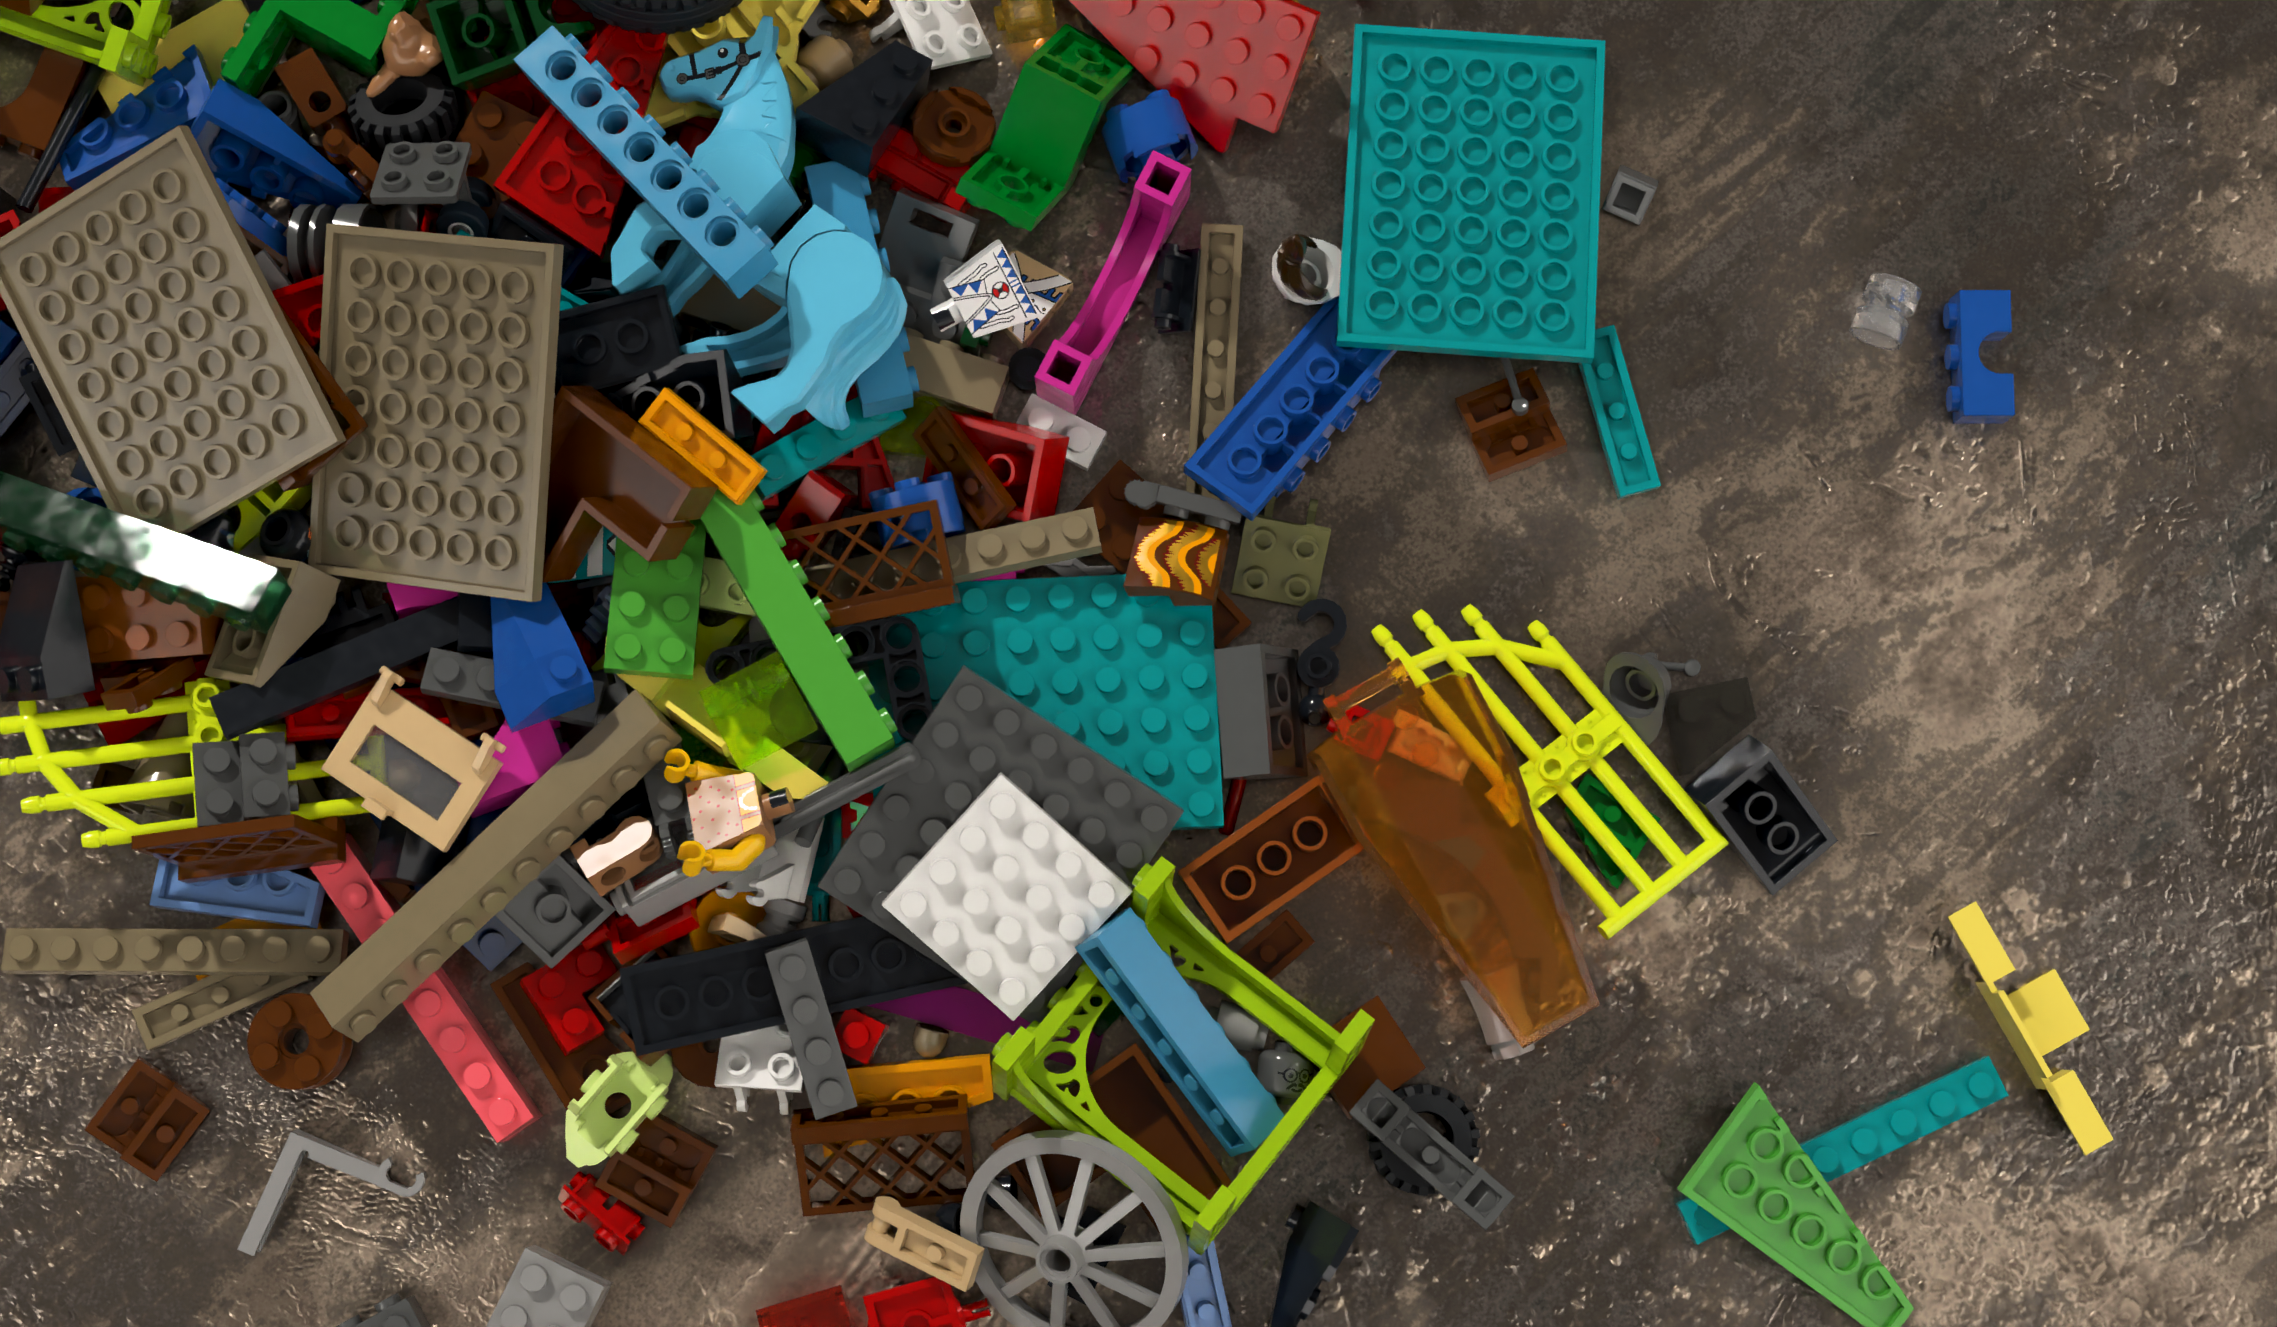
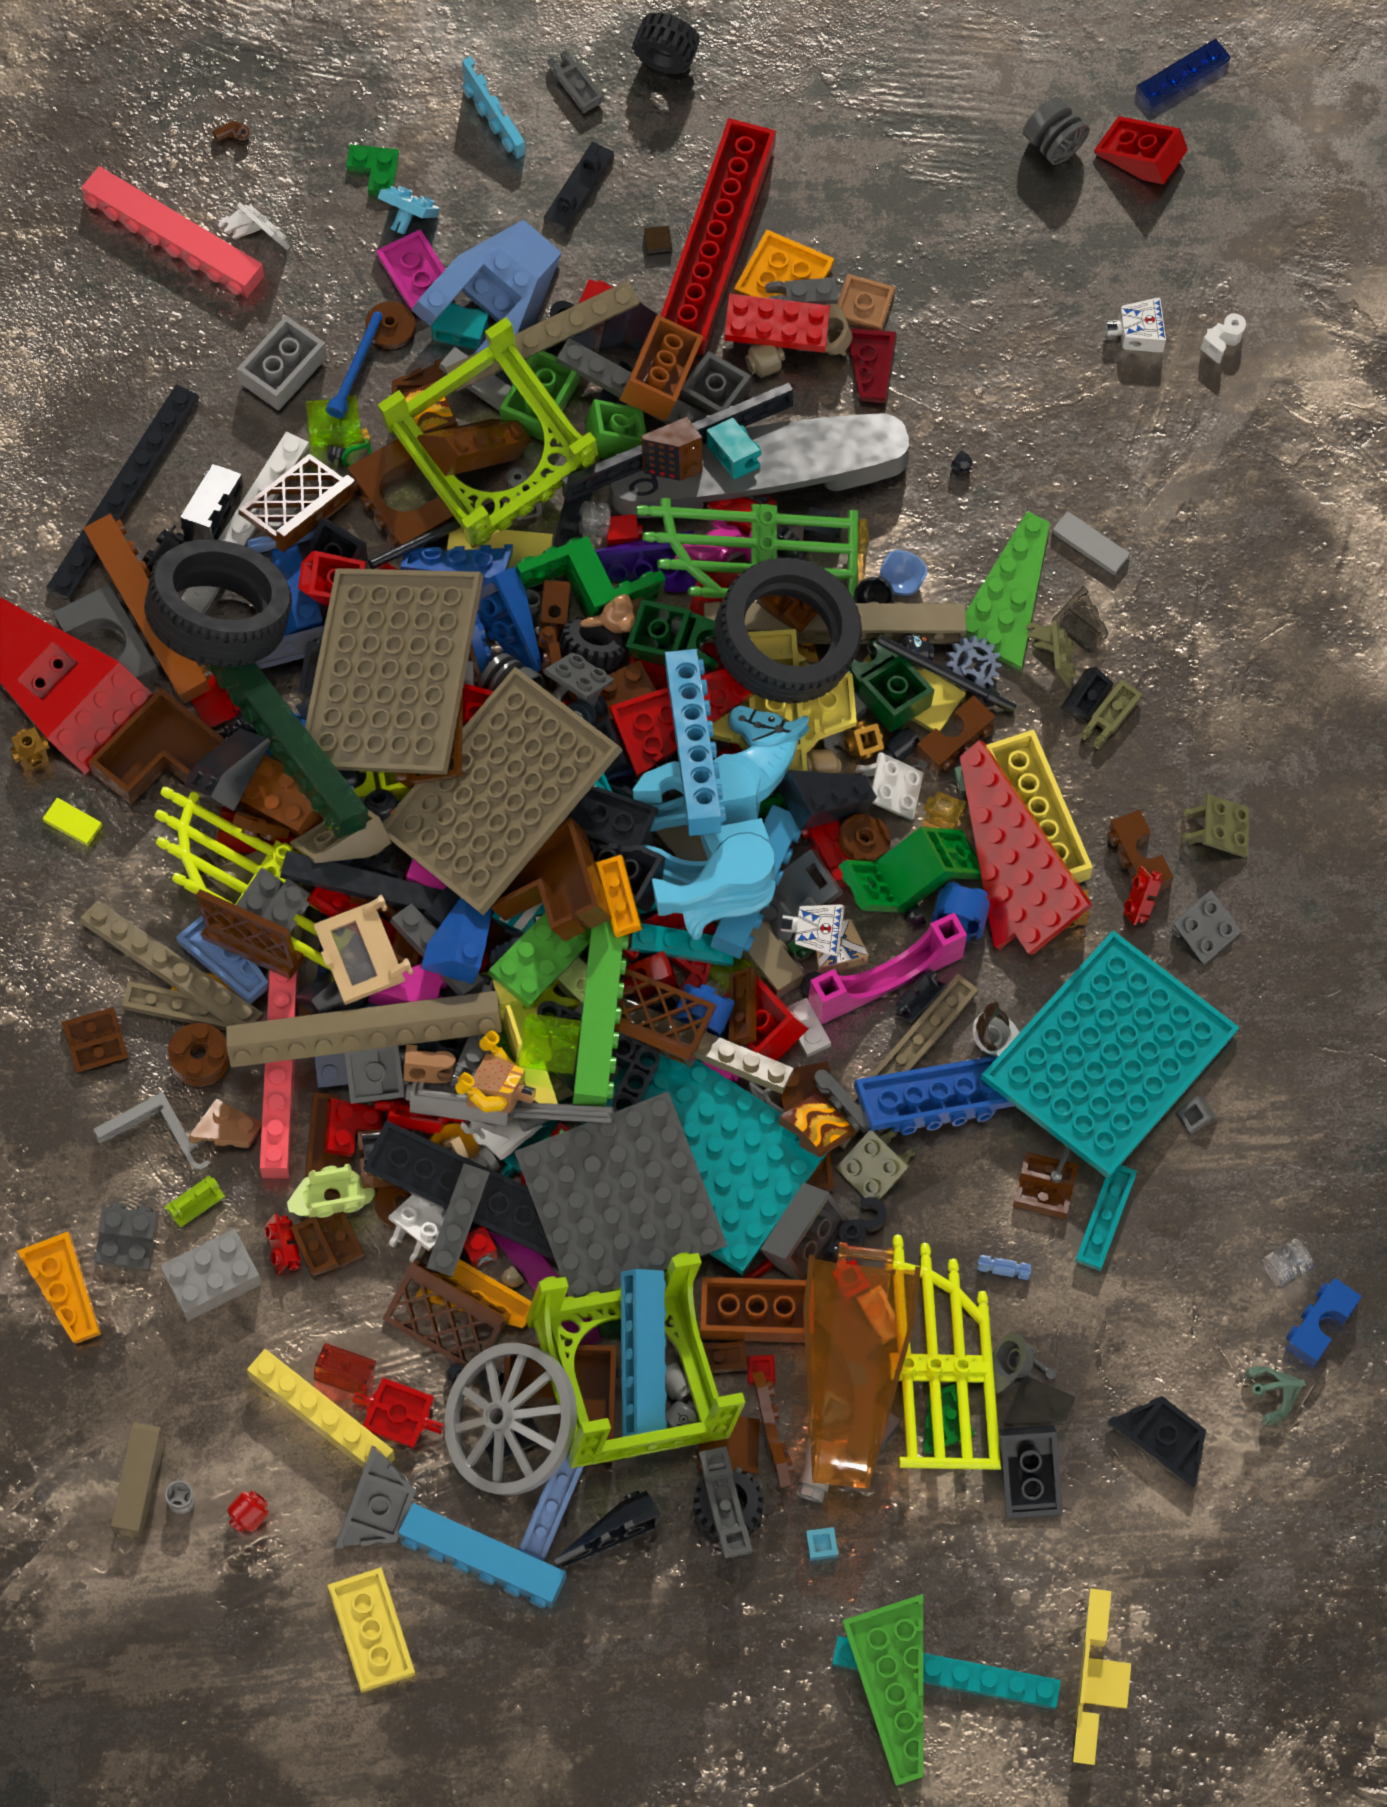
camera: 35 degrees right, 15 degrees down
tan plate [864,1196,985,1292] -> none
white plate [882,772,1133,1021] -> none
none -> lime hinge [165,1175,225,1228]
none -> medium nougat wing [189,1099,262,1148]
none -> red tile [747,1355,776,1385]
none -> reddish brown plate [752,1371,794,1487]
none -> medium azure tile [806,1527,838,1561]
none -> black hinge [904,904,926,927]
none -> medium blue axle [977,1255,1032,1280]
none -> black wing [1107,1396,1206,1490]
none -> sand green helmet [1244,1366,1306,1426]

